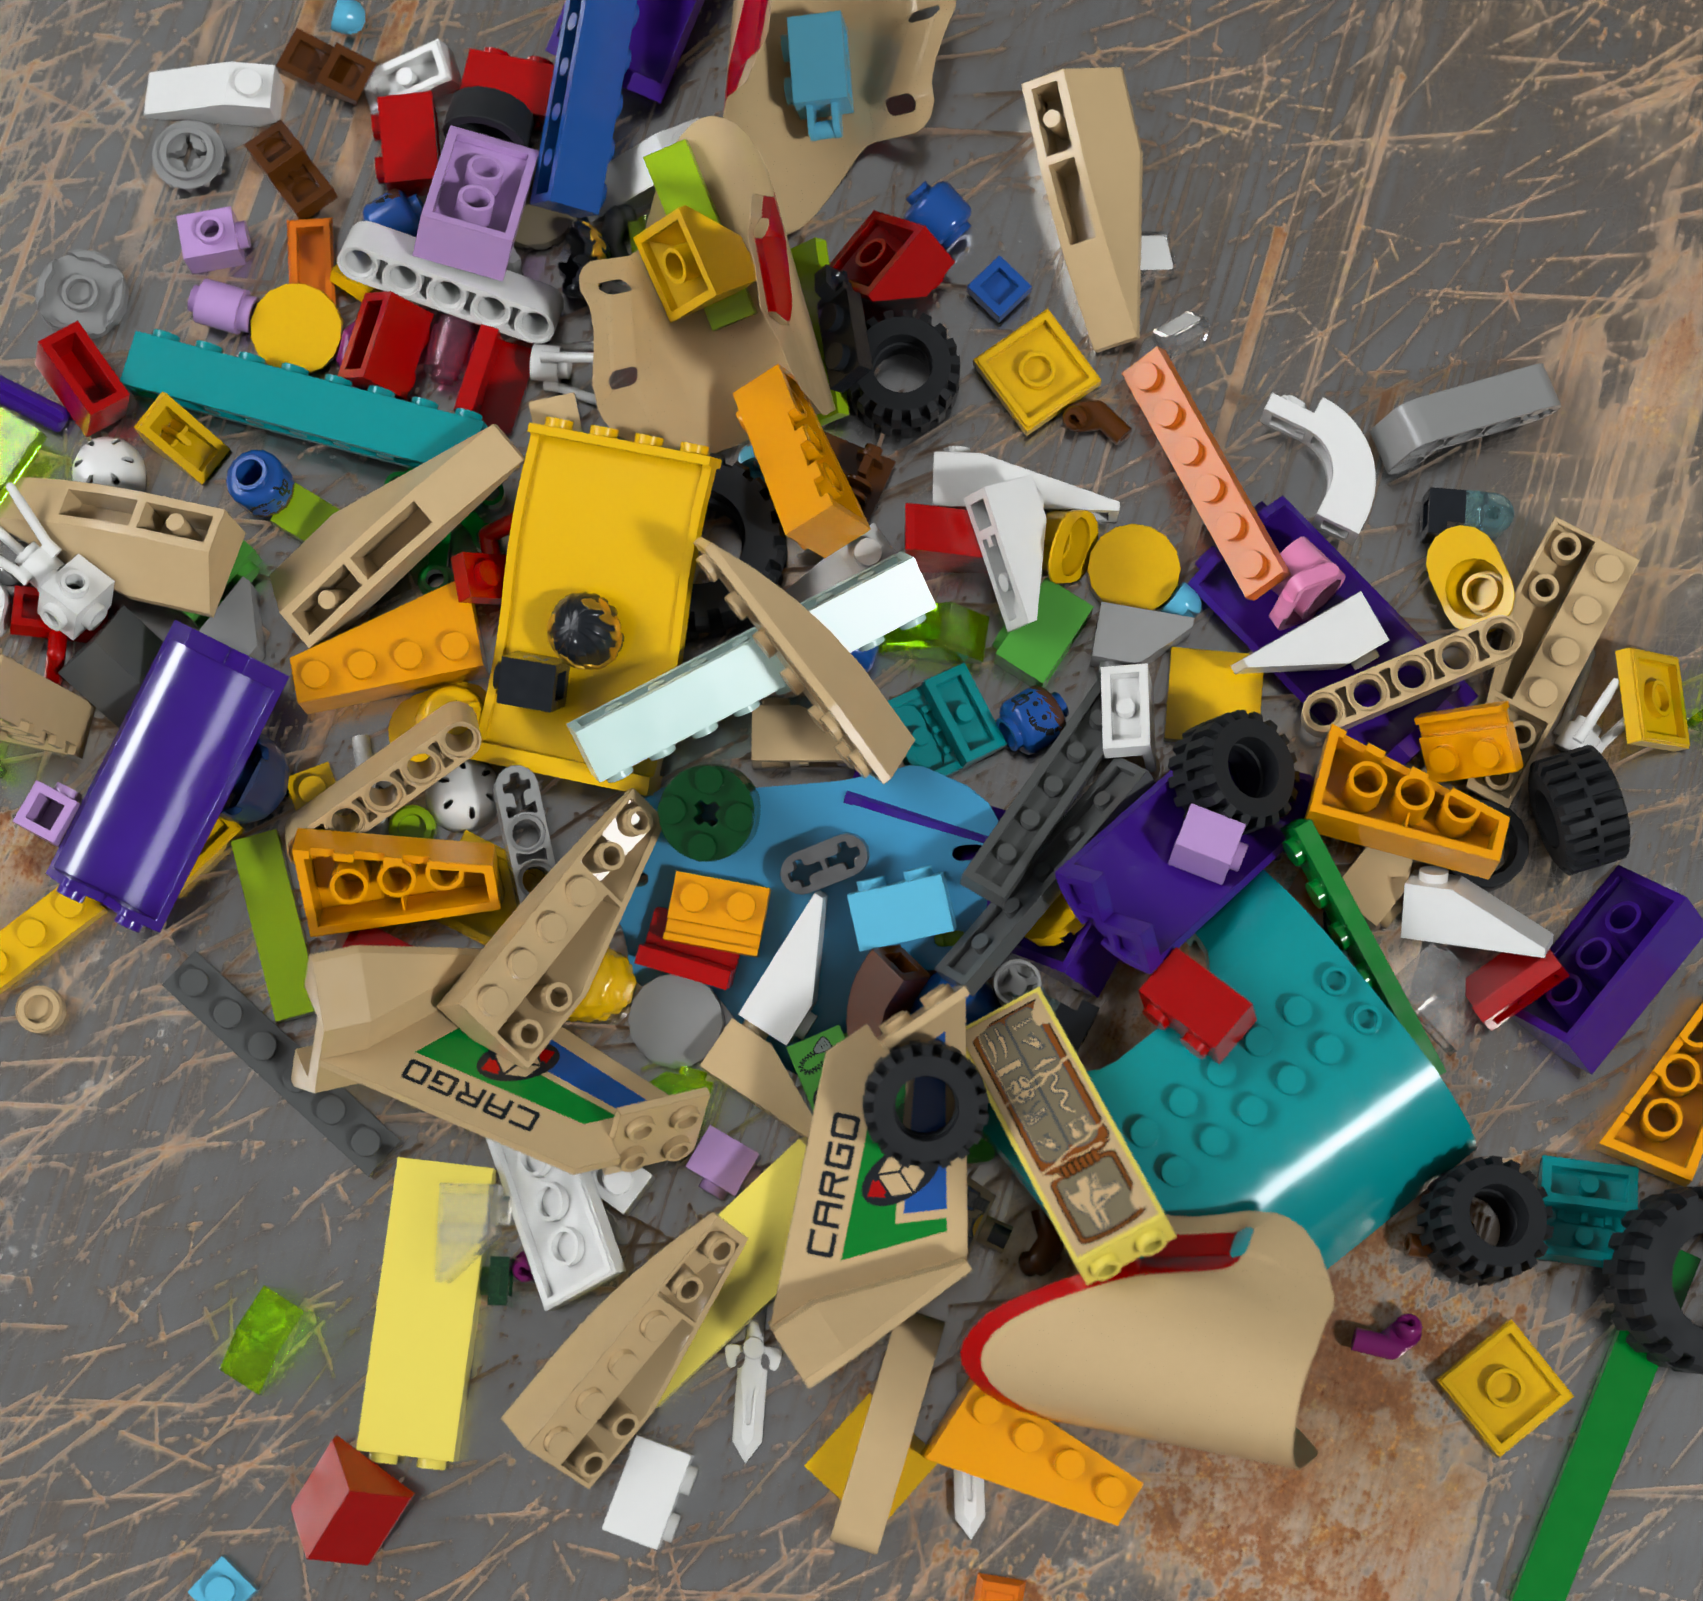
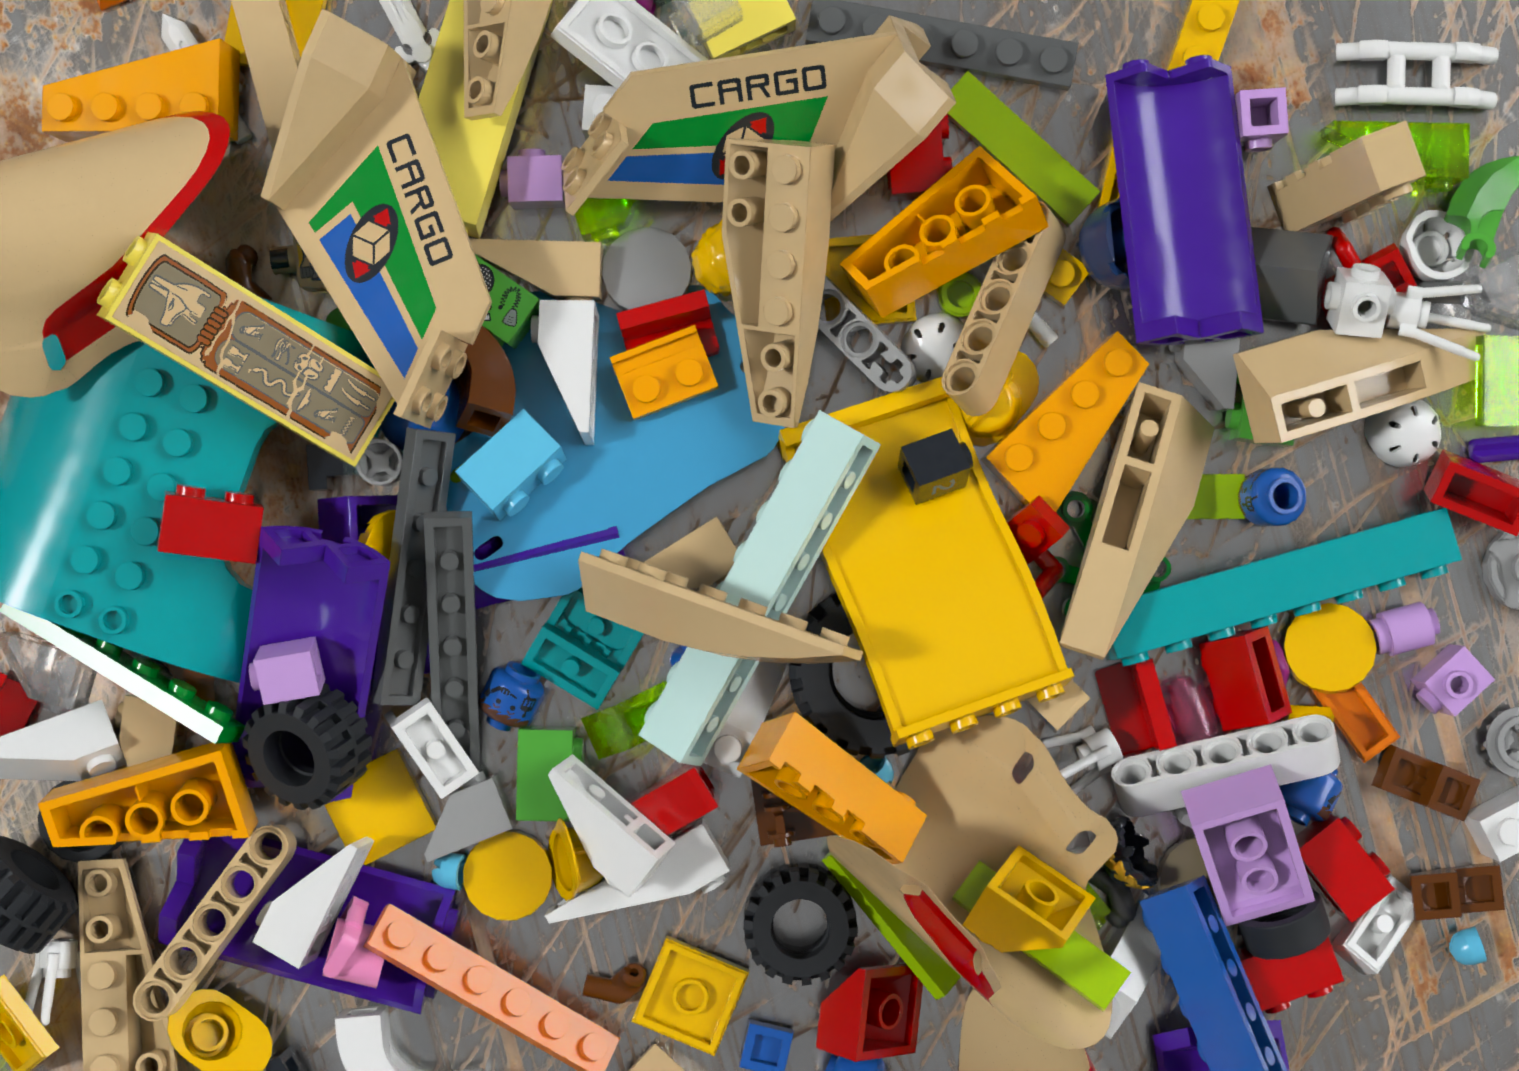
camera: 145 degrees right, 10 degrees up
yellow slope [133,391,230,485] -> none
black hair [547,592,625,670] -> none
dark green brick [657,764,761,862] -> none
flat silver beam [780,833,870,895] -> none
black hinge [814,264,873,393] -> none
black tyre [863,1040,989,1171] -> none
light orange plate [1414,700,1524,783] -> none

